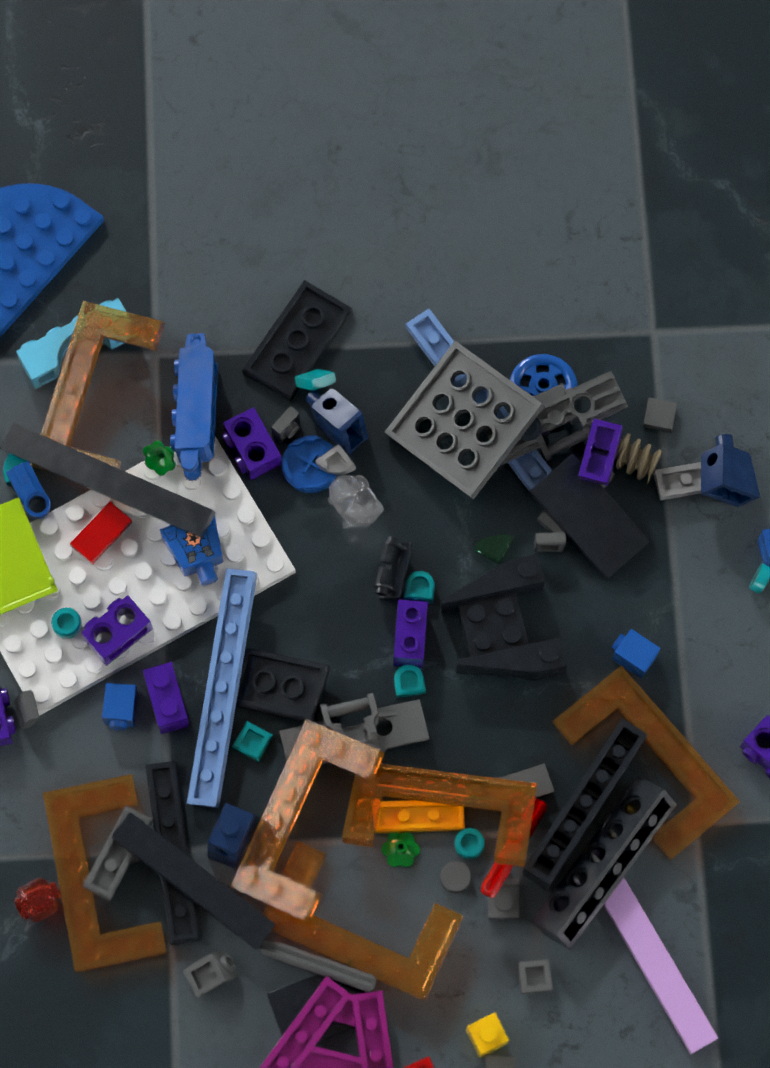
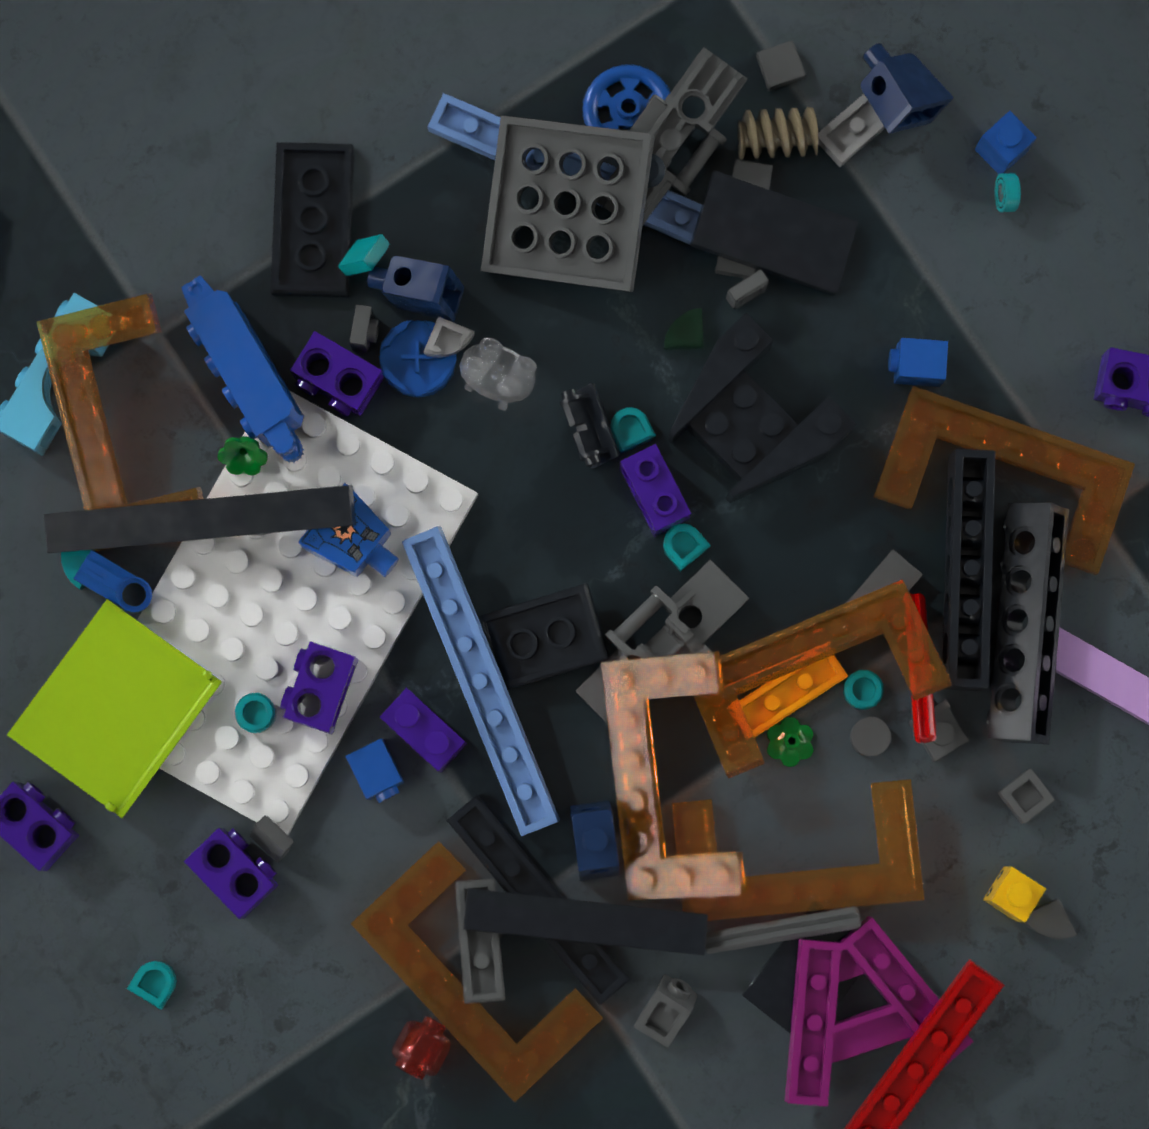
camera: 30 degrees left, 10 degrees up
red tile [70,502,132,565] -> none
teal tile [232,721,273,763] -> none
dark purple brick [578,418,623,486] -> none

